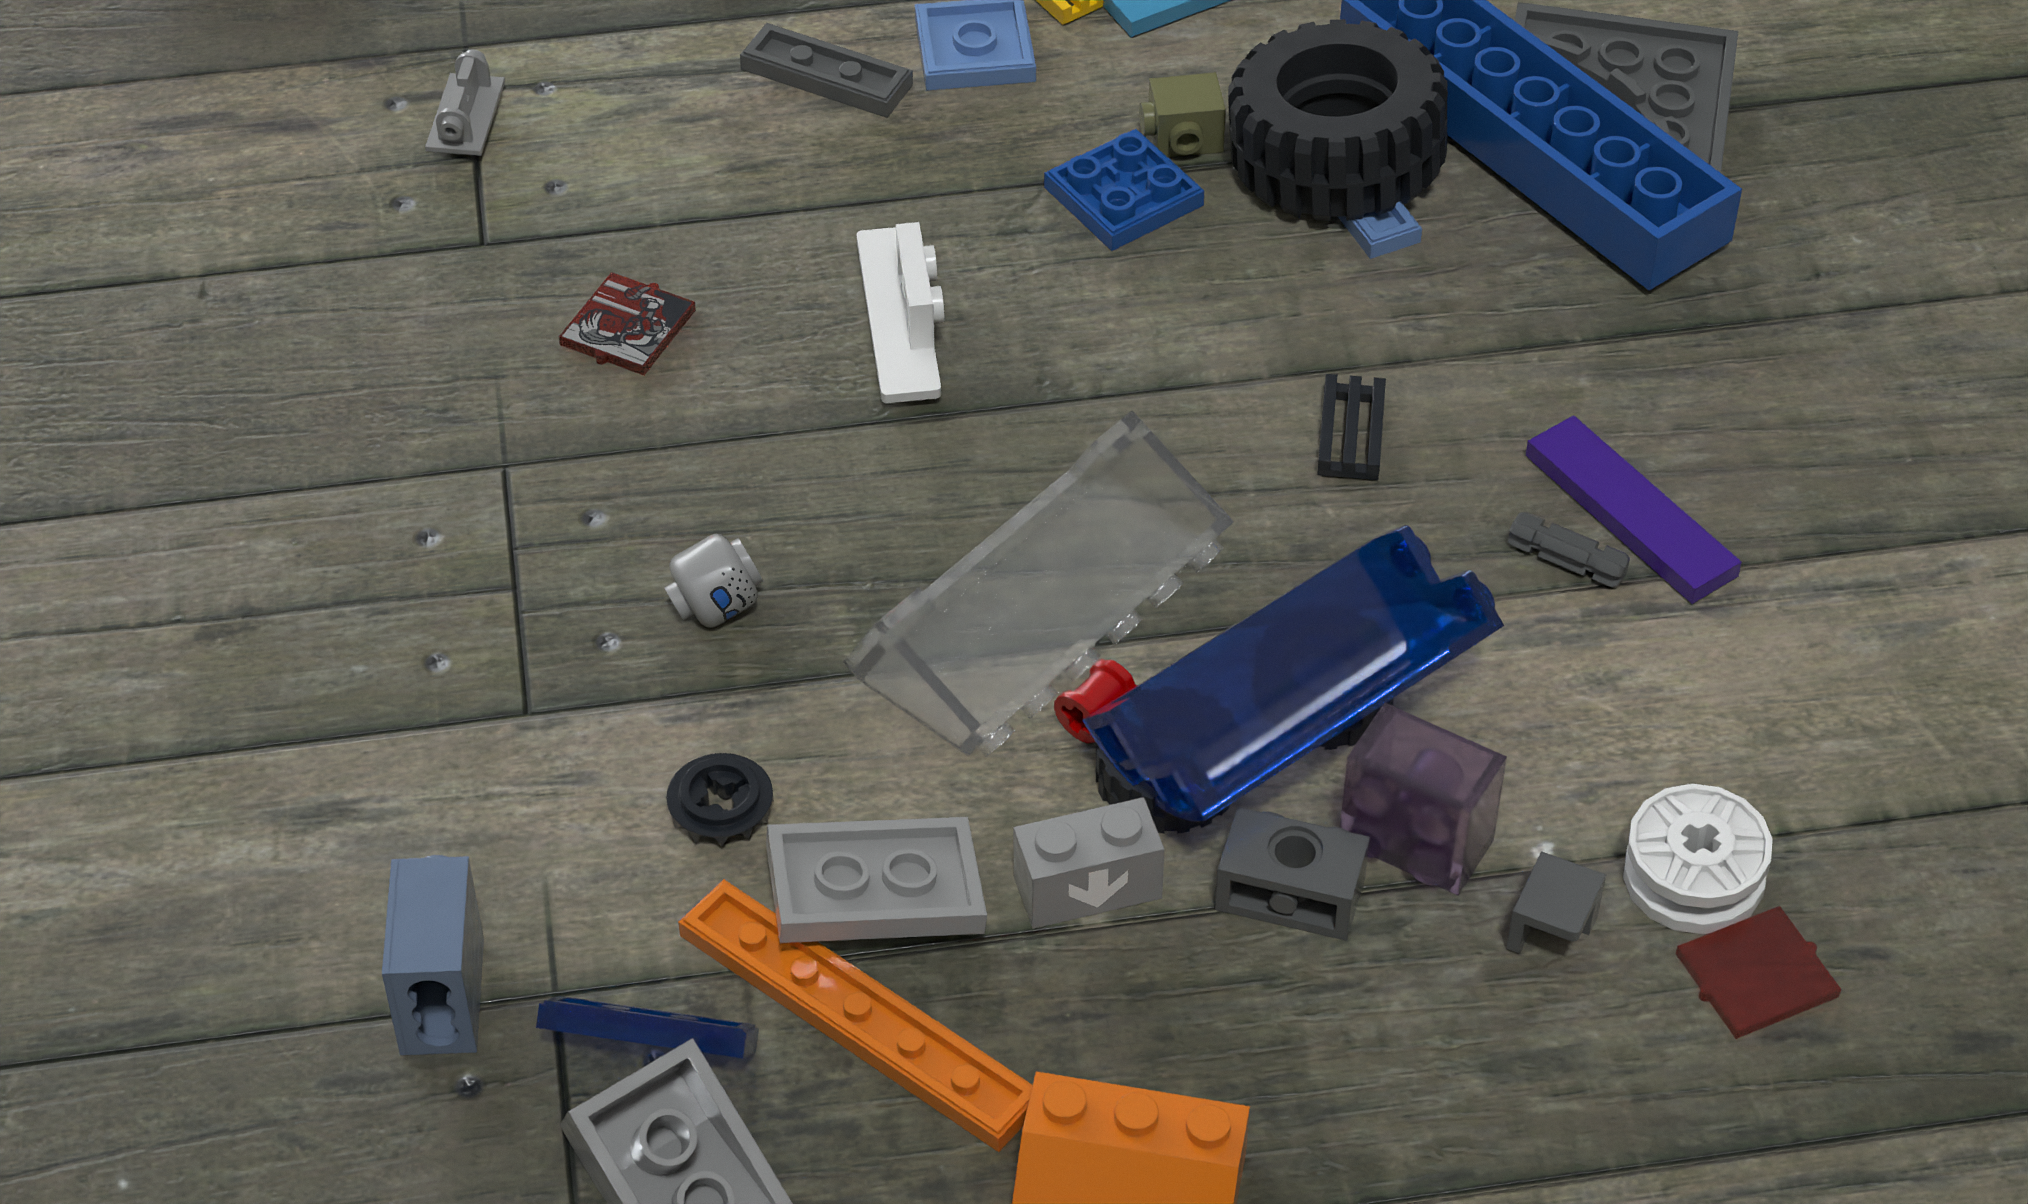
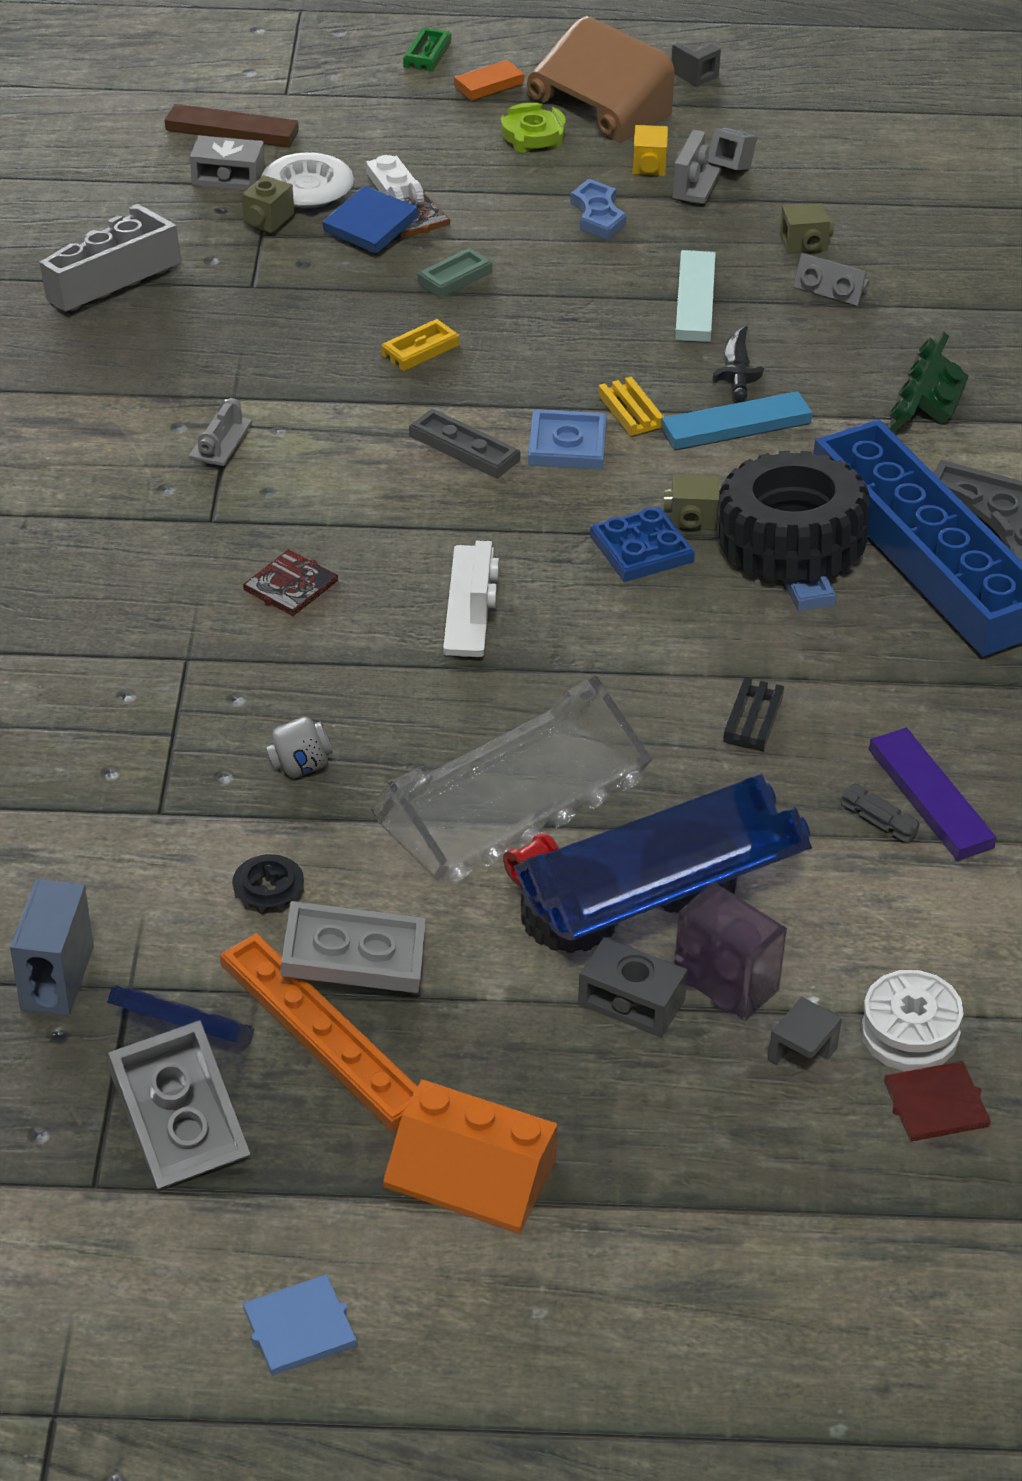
camera: 10 degrees right, 5 degrees down
light grey brick [1013,797,1164,929] -> none

